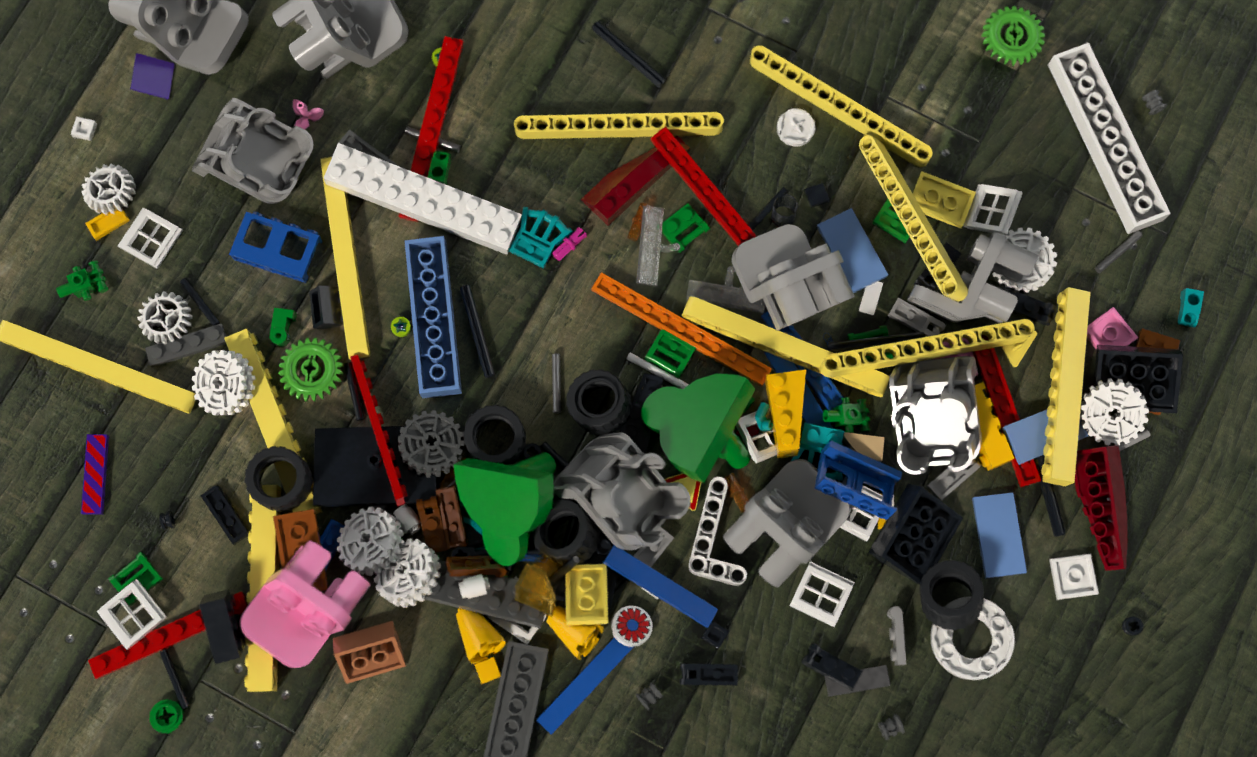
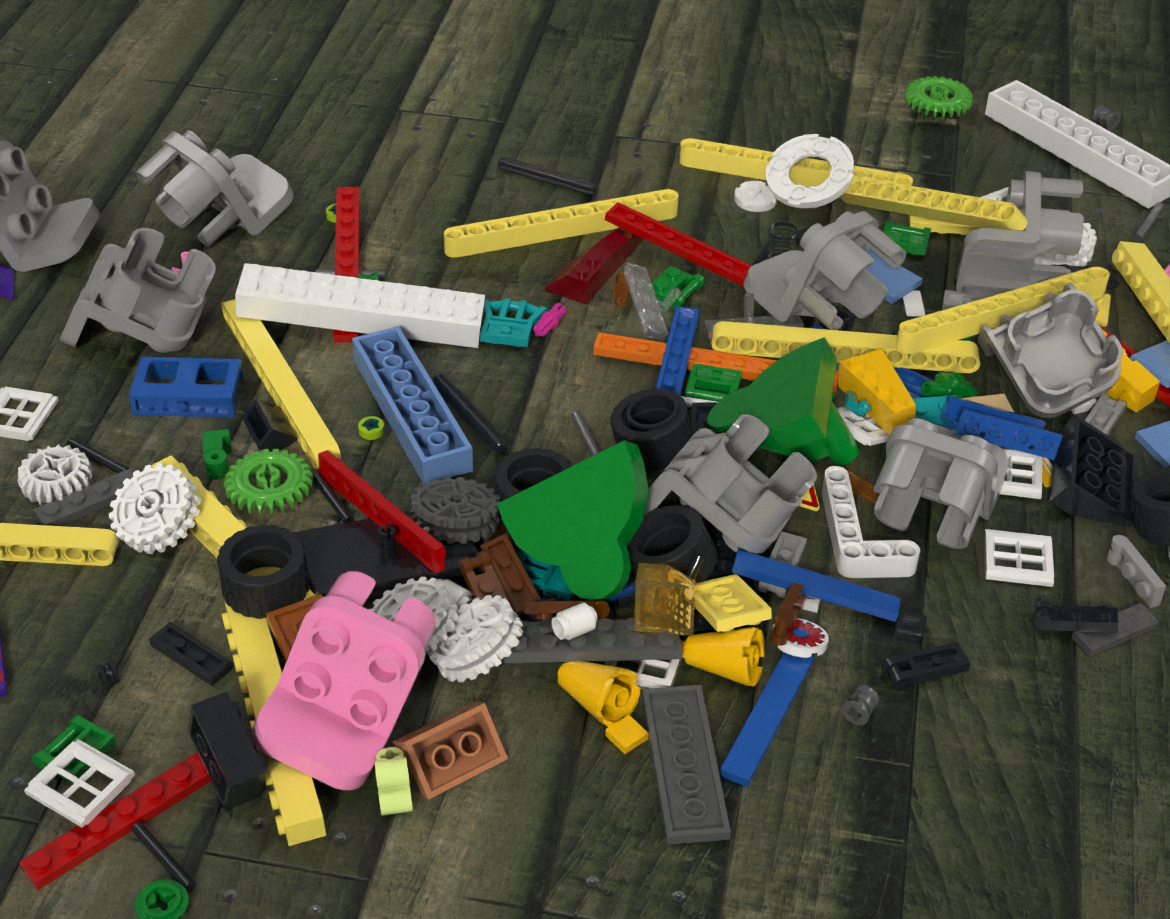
camera: 20 degrees left, 35 degrees down
none -> yellowish green piece [374,747,413,816]
none -> blue tile [655,306,700,396]
none -> white plate [766,134,855,208]
none -> reddish brown plate [770,582,806,646]

